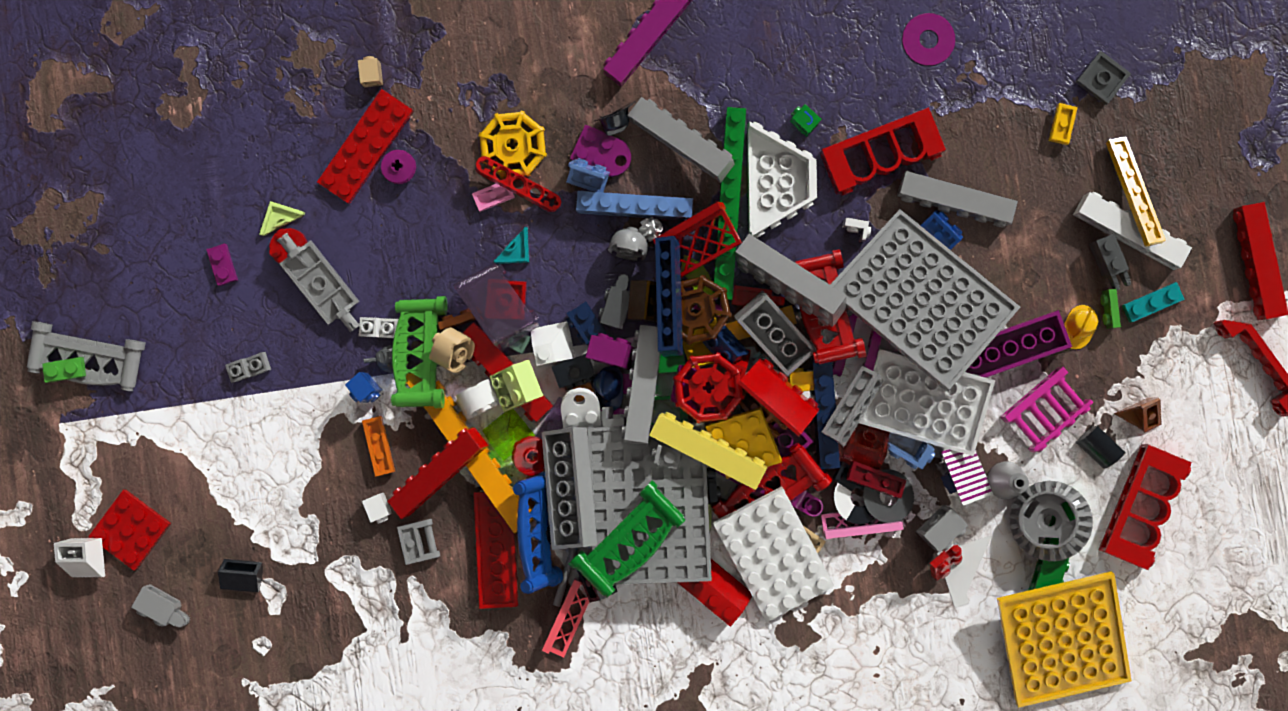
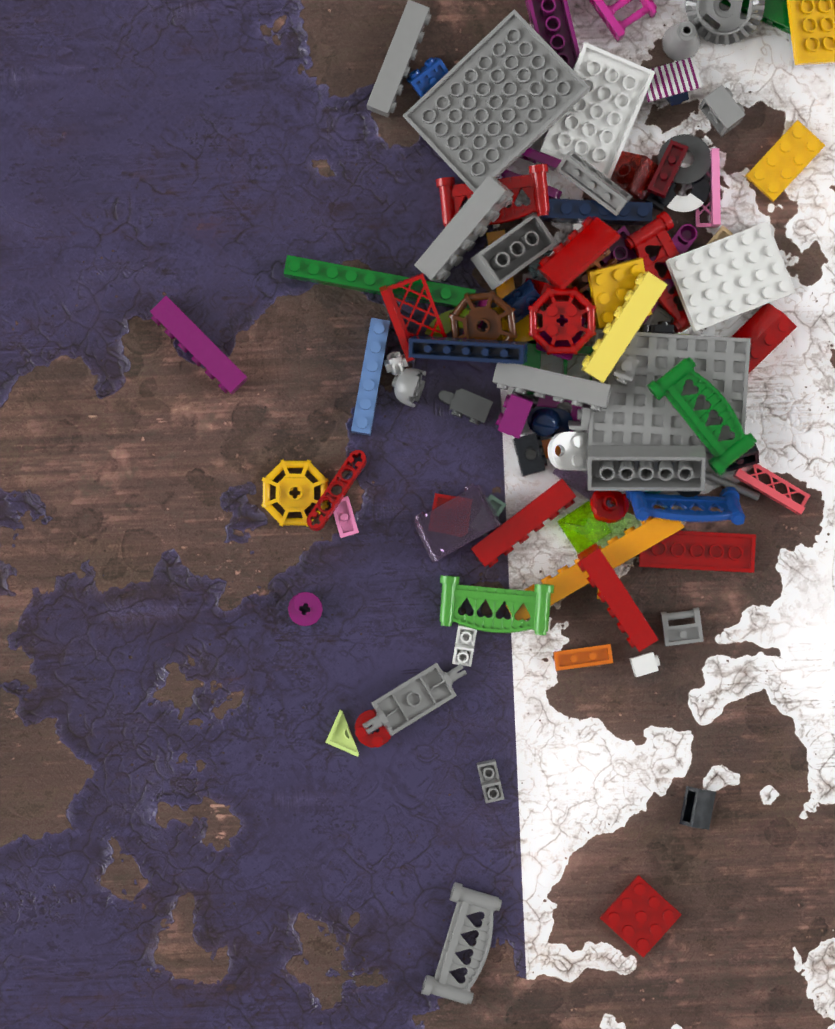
camera: 90 degrees left, 0 degrees up
bright green plate [42,357,86,383] -> none
white slope [54,538,105,577] -> none
light grey hinge [131,584,190,628] -> none
magenta plate [206,243,238,286] -> none
red plate [317,89,414,204] -> none
blue brick [345,372,382,403] -> none
tan brick [358,56,383,88] -> none
dark grey piece [363,345,393,373] -> none
tan brick [429,328,475,373] -> none
dark orange plate [438,308,479,331] -> none
white brick [455,379,499,420] -> none
yellowish green slope [489,360,543,412] -> none
teal tile [494,227,529,264] -> none
white slope [530,321,575,367] -> none
medium blue bracket [566,158,610,193] -> none
dark blue bracket [566,302,607,346] -> none
magenta plate [570,124,631,177] -> none
black piece [594,101,636,135] -> none
light grey brick [628,97,735,183] -> none
dark brown slope [628,280,657,323] -> none
red plate [732,285,785,306] -> none
white piece [747,121,817,238] -> none
yellow brick [788,368,814,391] -> none
green brick [790,104,822,137] -> none
red fence [820,107,946,196] -> none
white bracket [842,218,871,242] -> none
medium blue bracket [886,441,935,469] -> none
magenta sticker [902,13,955,65] -> none
red plate [930,545,963,581] -> none
white sticker [937,536,992,608] -> none
none -> yellow plate [745,120,825,202]

